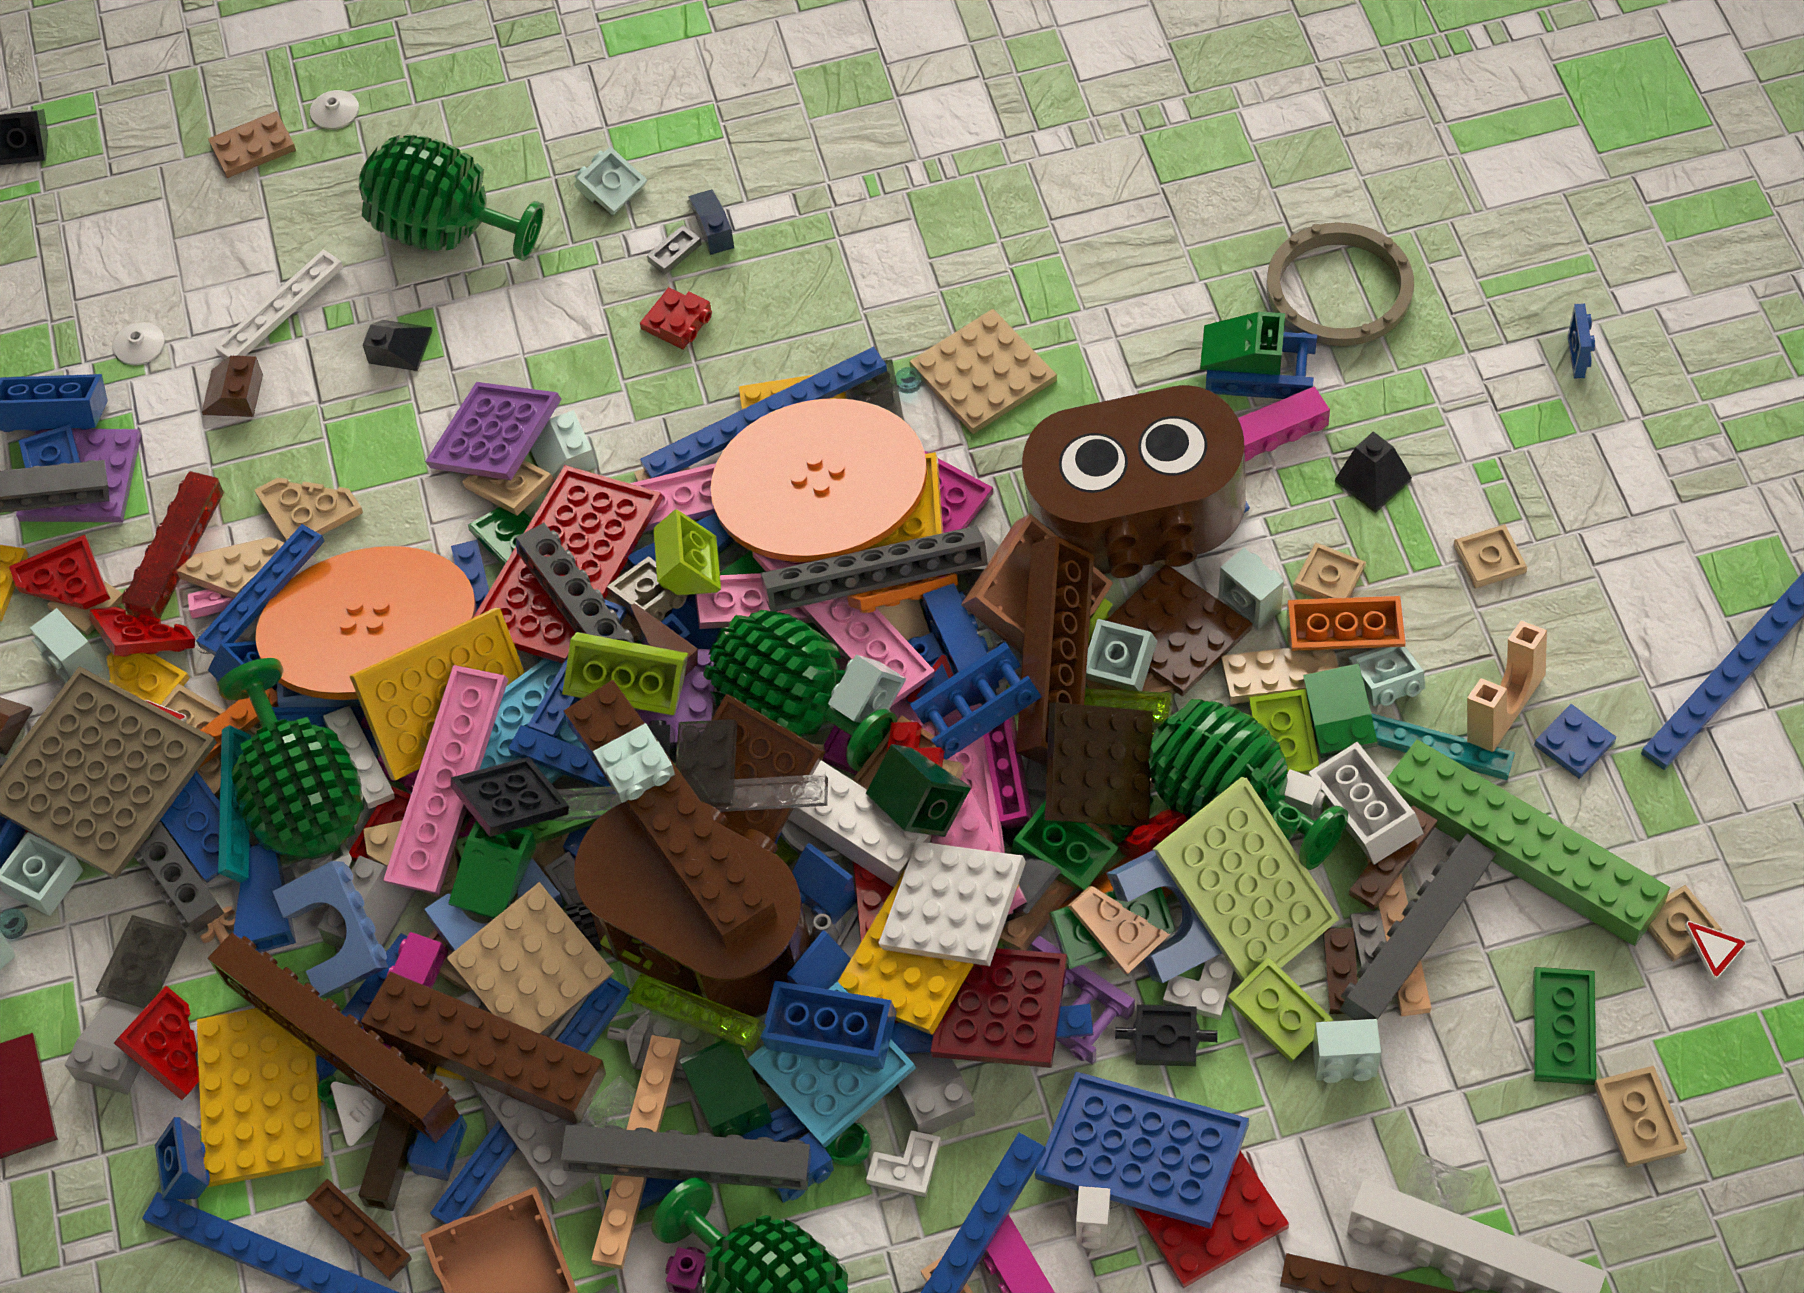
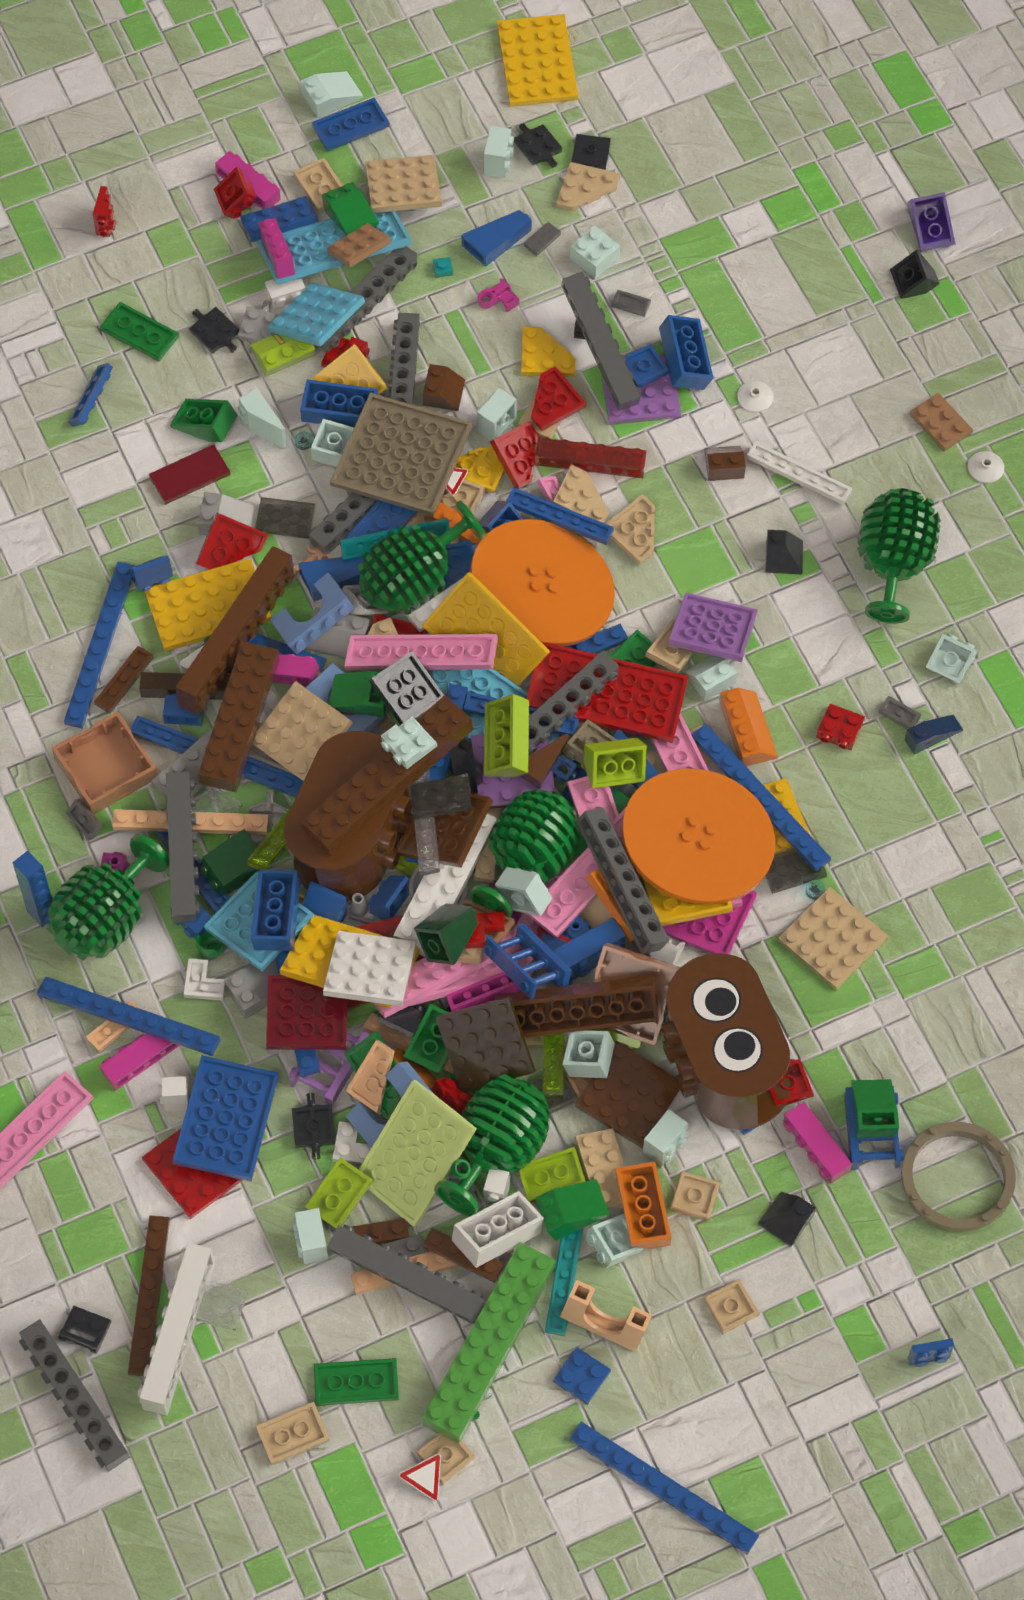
camera: 75 degrees right, 5 degrees up
none -> orange slope [719,688,778,766]

